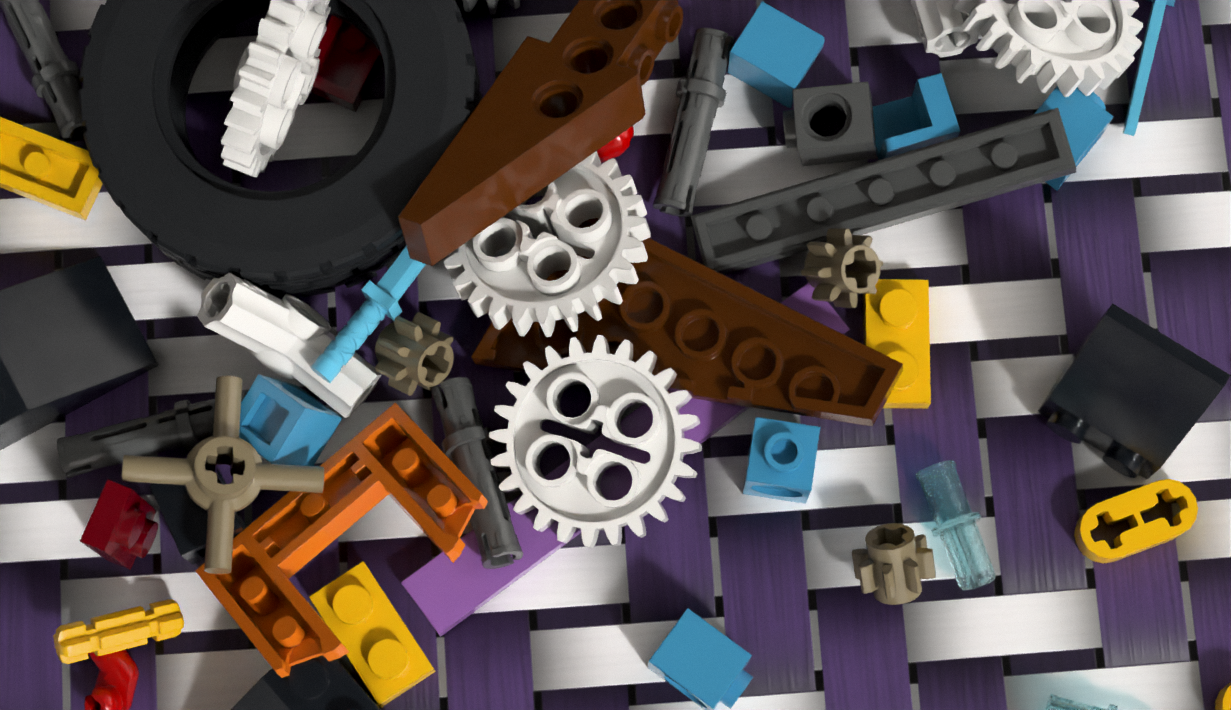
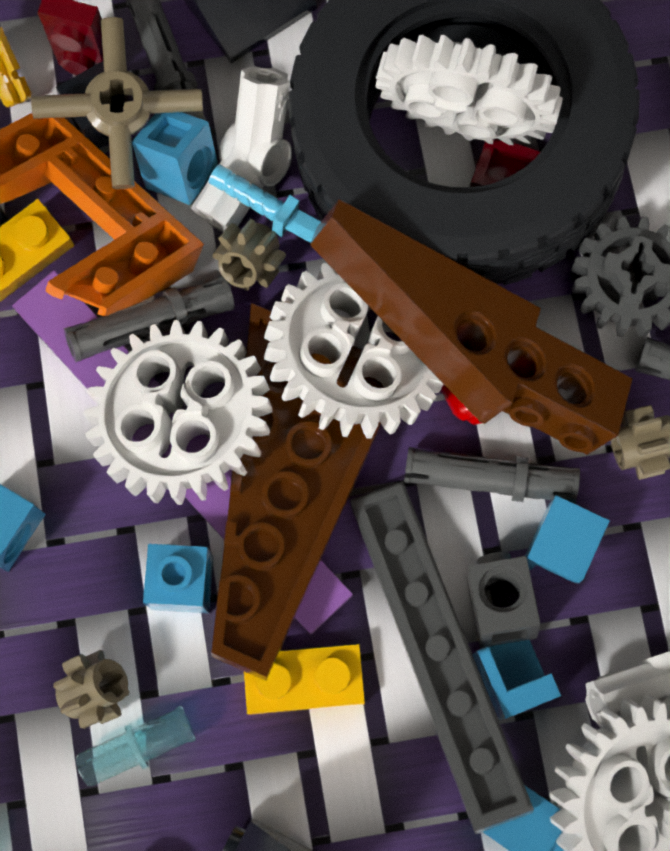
camera: 85 degrees right, 0 degrees up
dark tan gear [801,228,883,308] -> none

